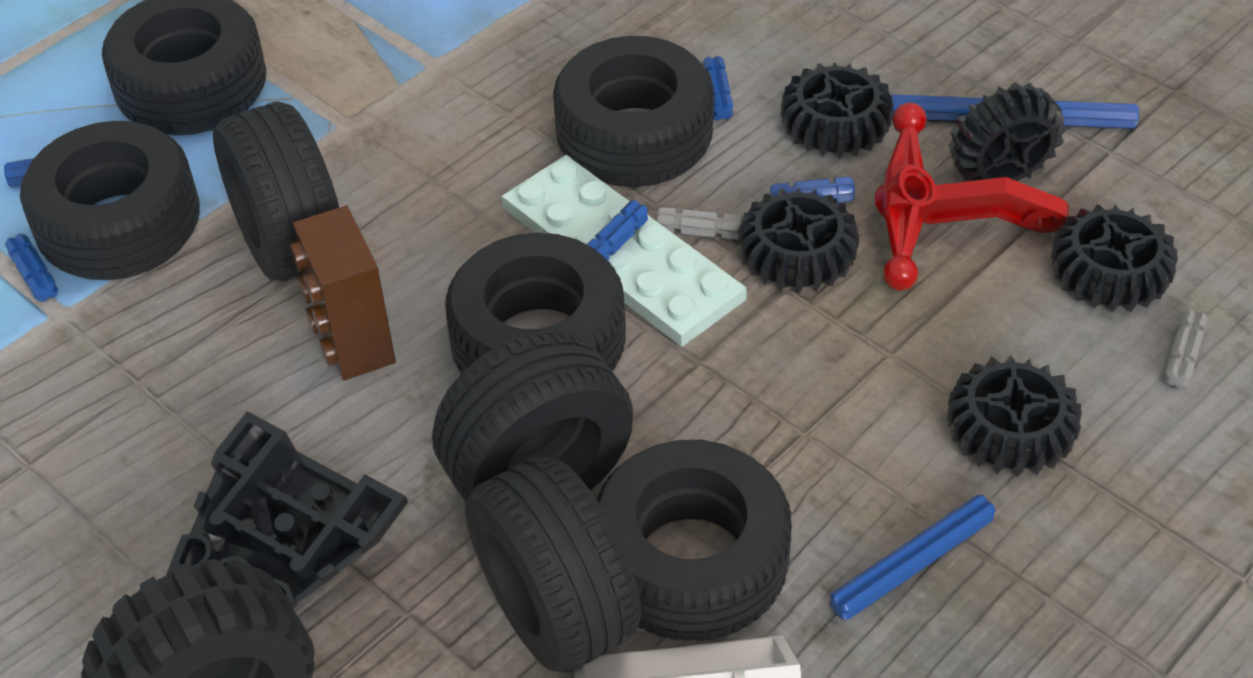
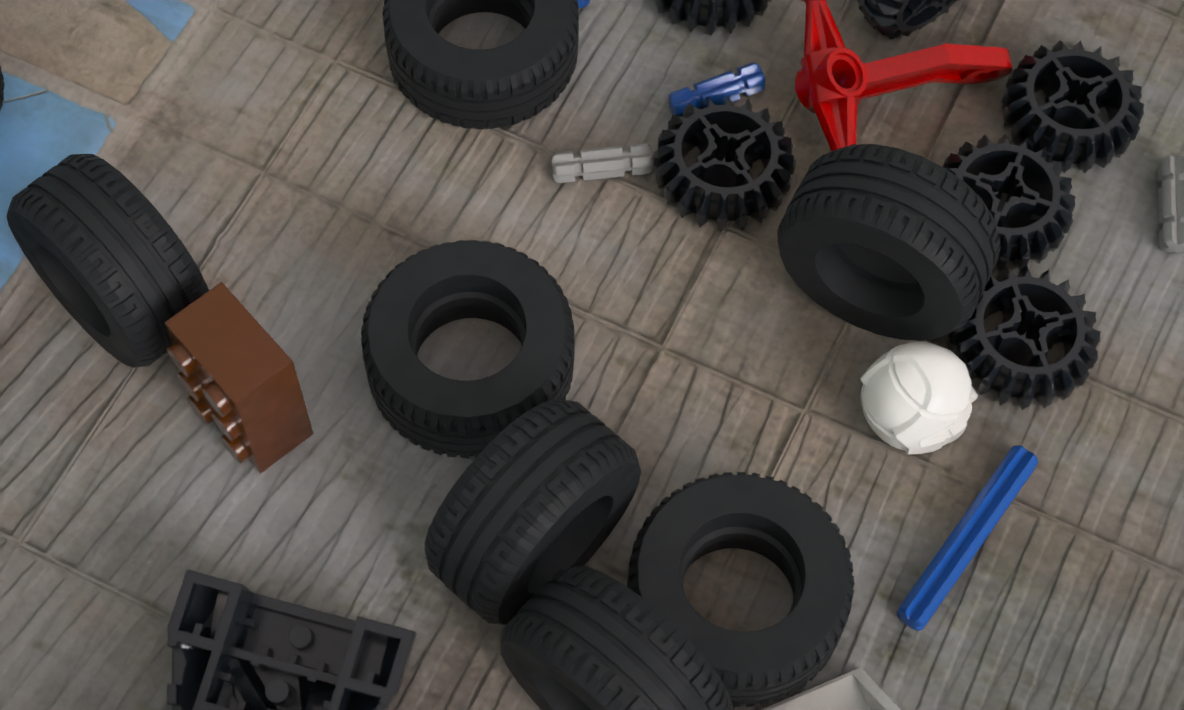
camera: 20 degrees left, 15 degrees up
light aqua plate [502,155,747,347] -> none
blue axle [586,200,648,260] -> none
none -> black tyre [777,144,1000,341]
none -> white helmet [860,341,978,455]
none -> black gear [943,133,1076,272]

